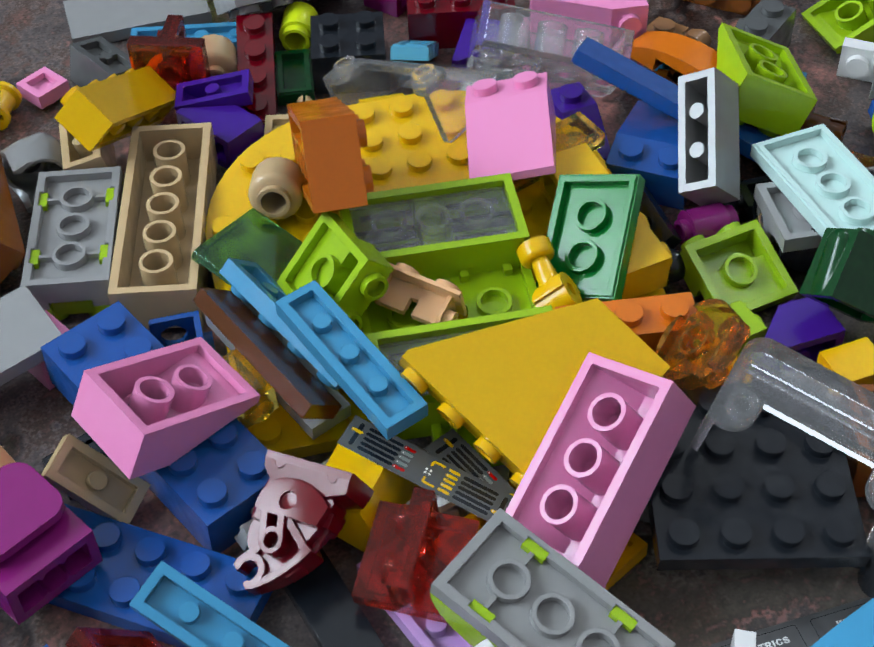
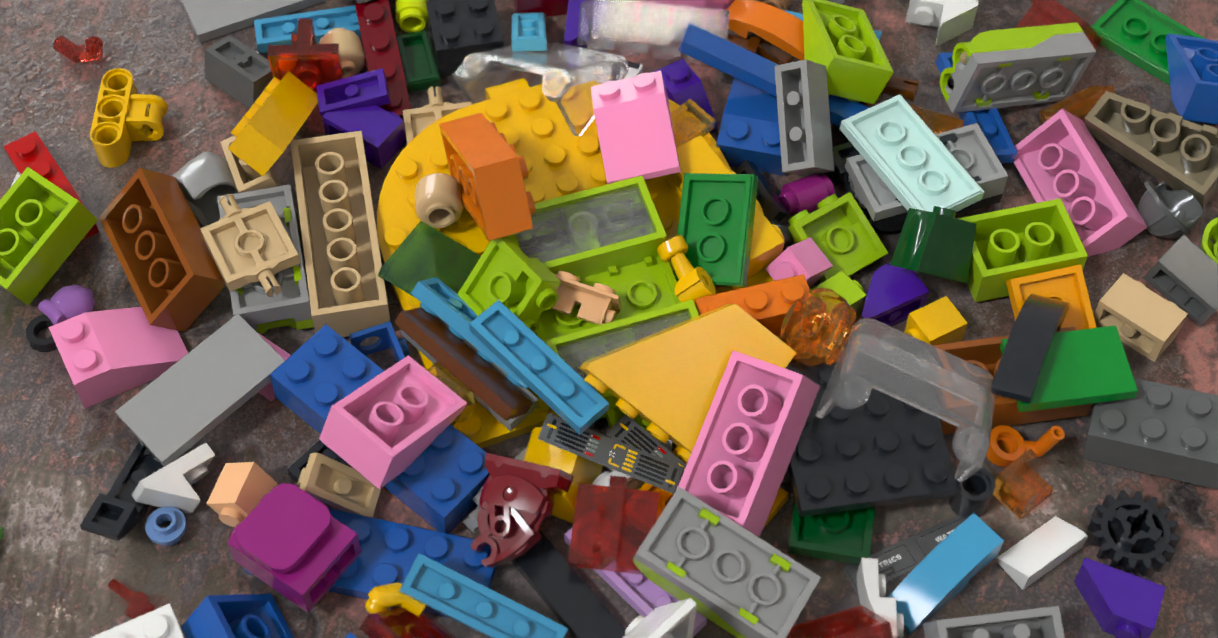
camera: 10 degrees left, 10 degrees up
bright pink plate [16,66,70,109] -> none
none -> tan plate [200,194,300,297]
none -> yellow arm [365,582,427,617]
none -> bright pink brick [766,237,833,288]
none -> dark green plate [787,500,875,565]

